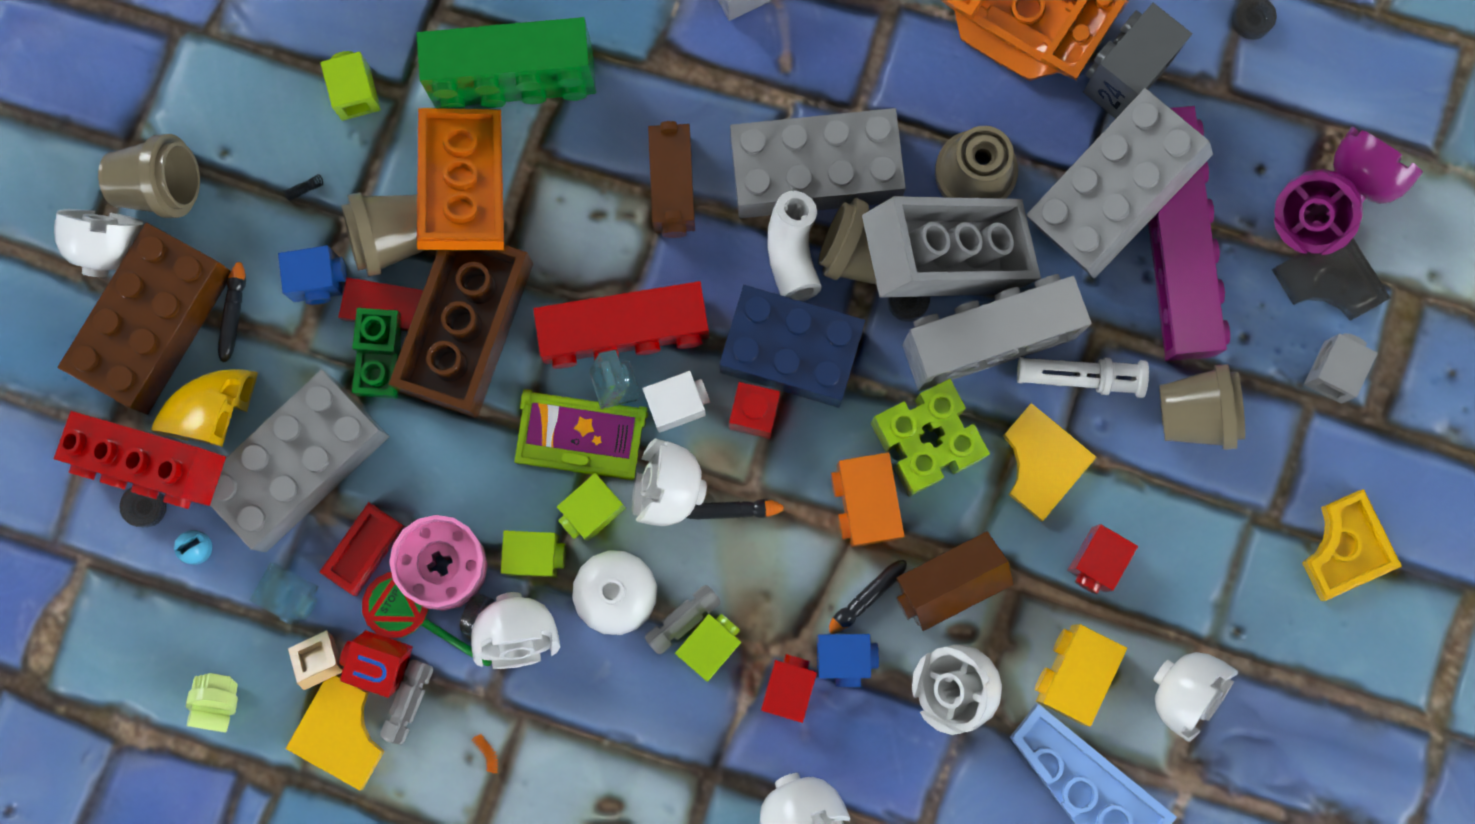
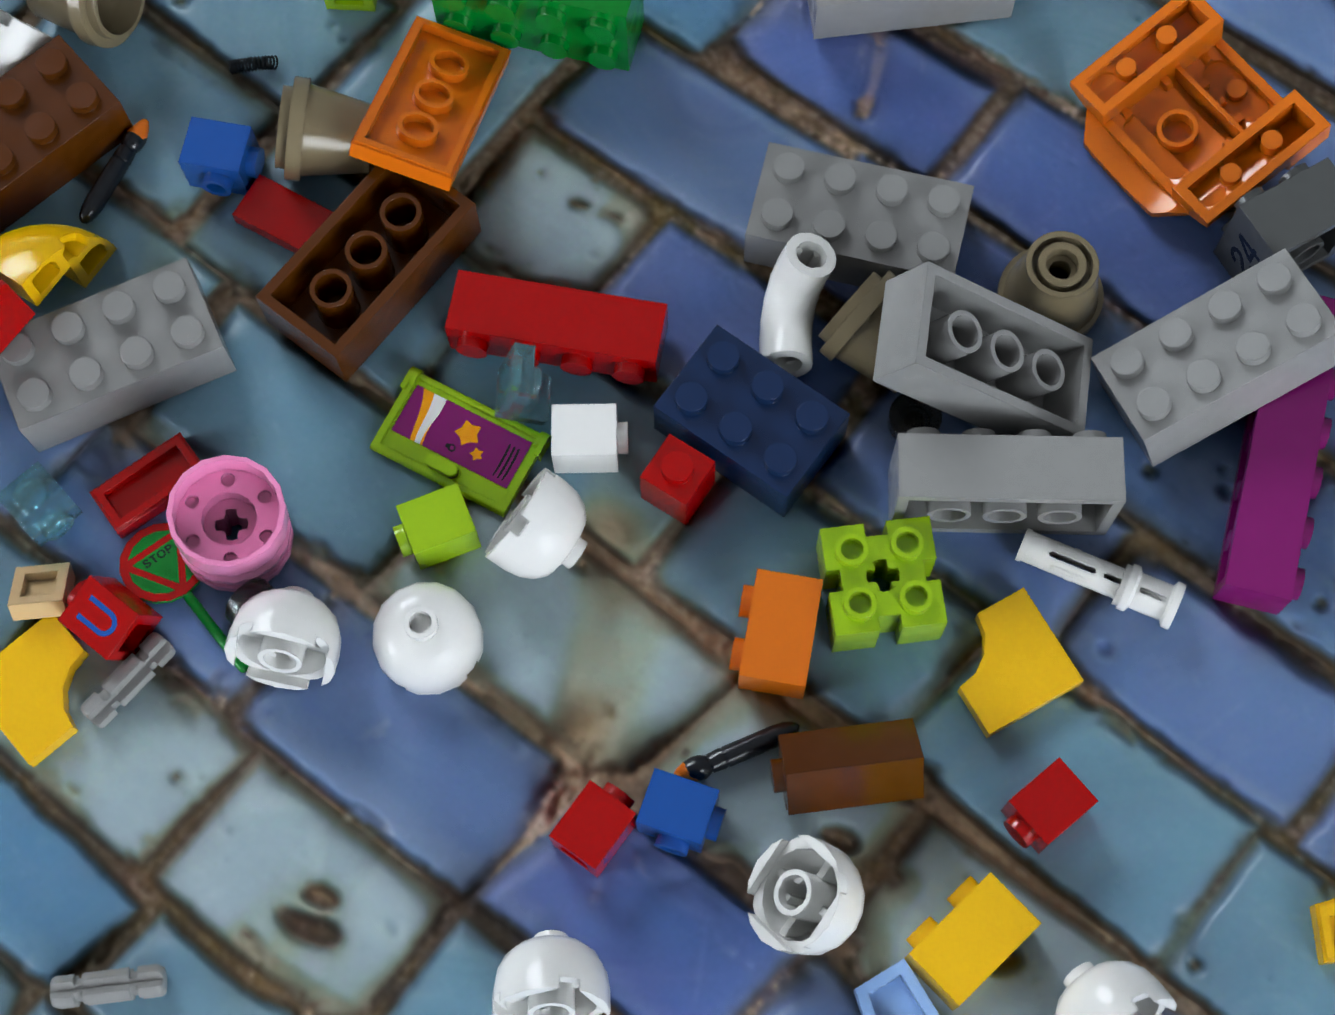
camera: 20 degrees right, 10 degrees down
green slope [352,308,401,399] -> none
orange leg [471,734,499,774] -> none
lime brick [501,530,566,578] -> none
light grey axle [645,585,721,654] -> none
reddish brown brick [648,121,695,238] -> none
lime brick [675,613,742,682] -> none
black piece [686,499,784,520] -> none
dark tan piece [1159,364,1245,450] -> none

